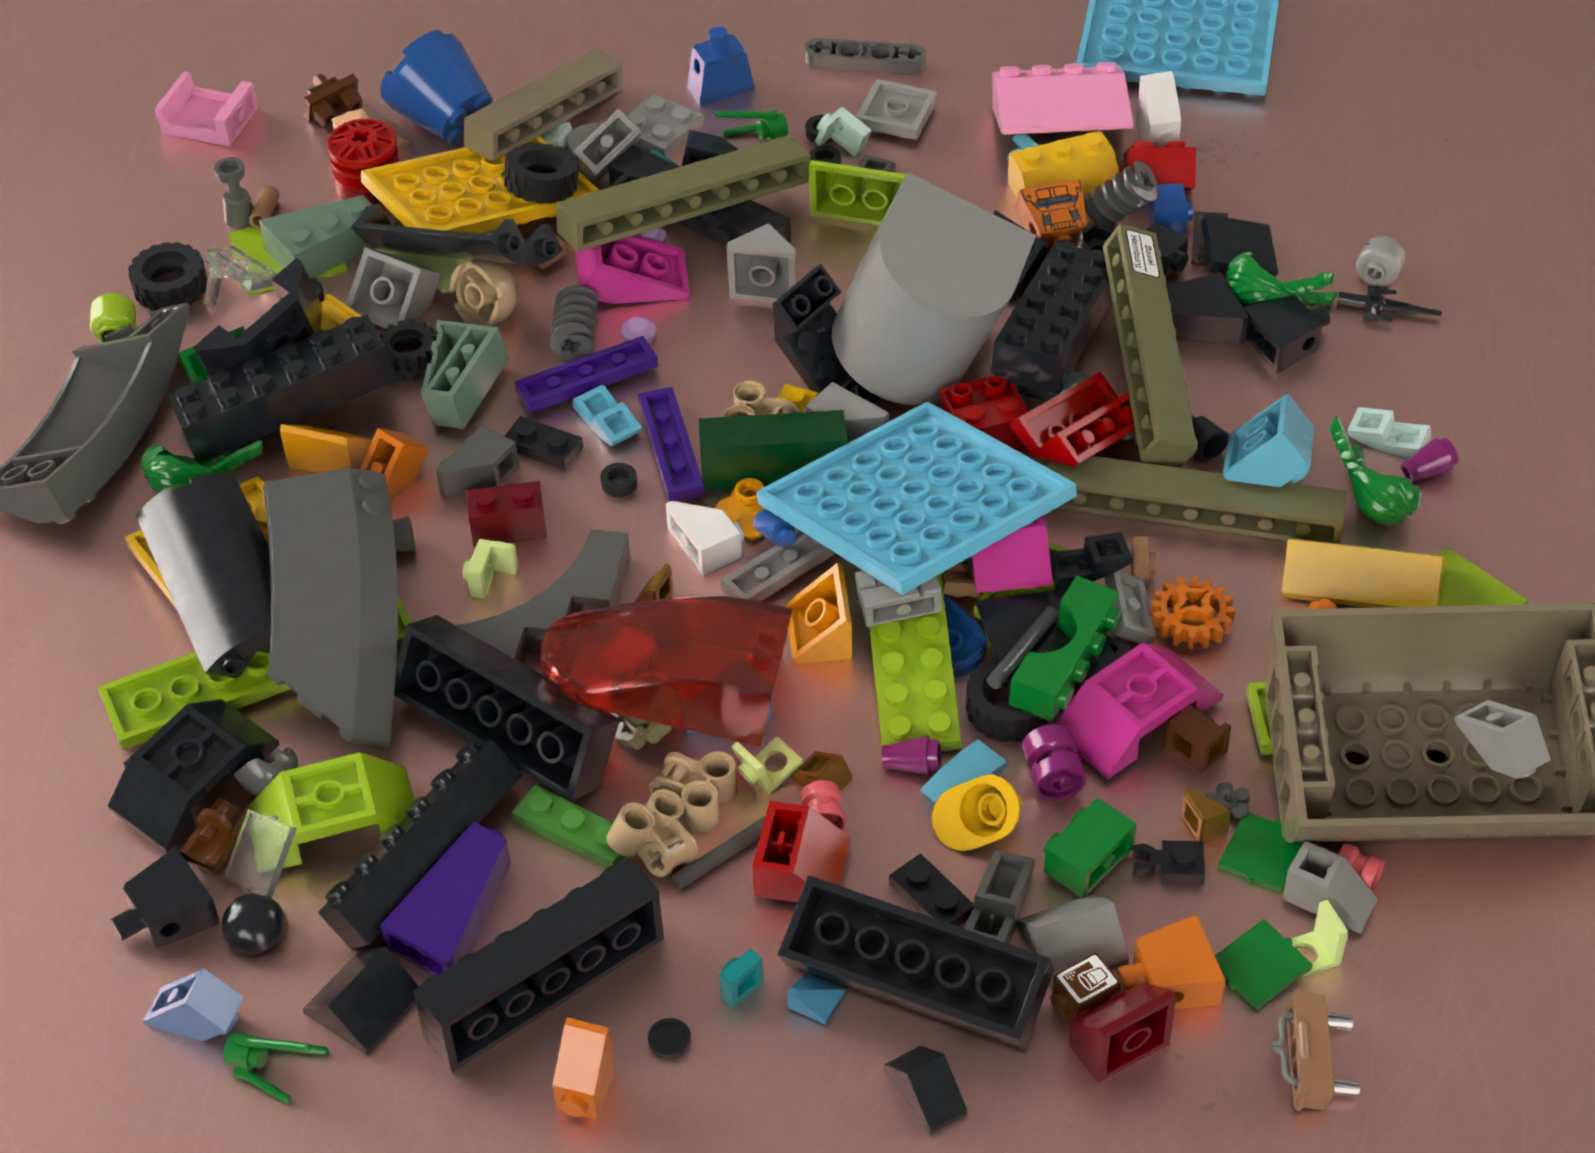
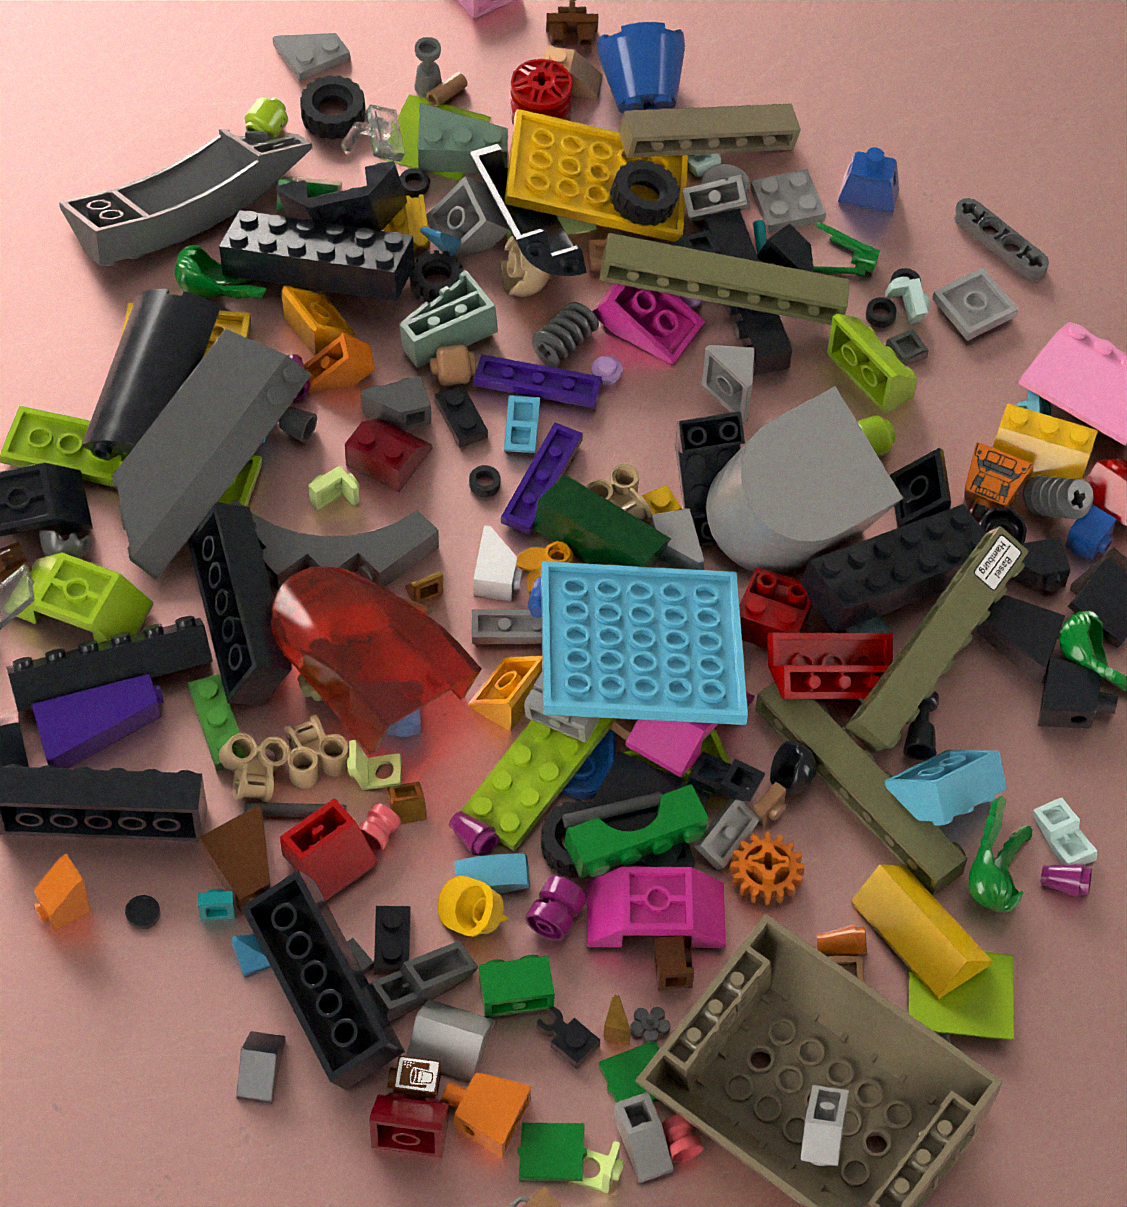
camera: 35 degrees right, 10 degrees up
none -> reddish brown slope [199,805,271,915]
none -> light grey wing [272,33,350,81]
none -> dark azure slope [420,226,461,257]
none -> medium nougat head [430,344,476,386]
none -> black hair [770,741,816,794]

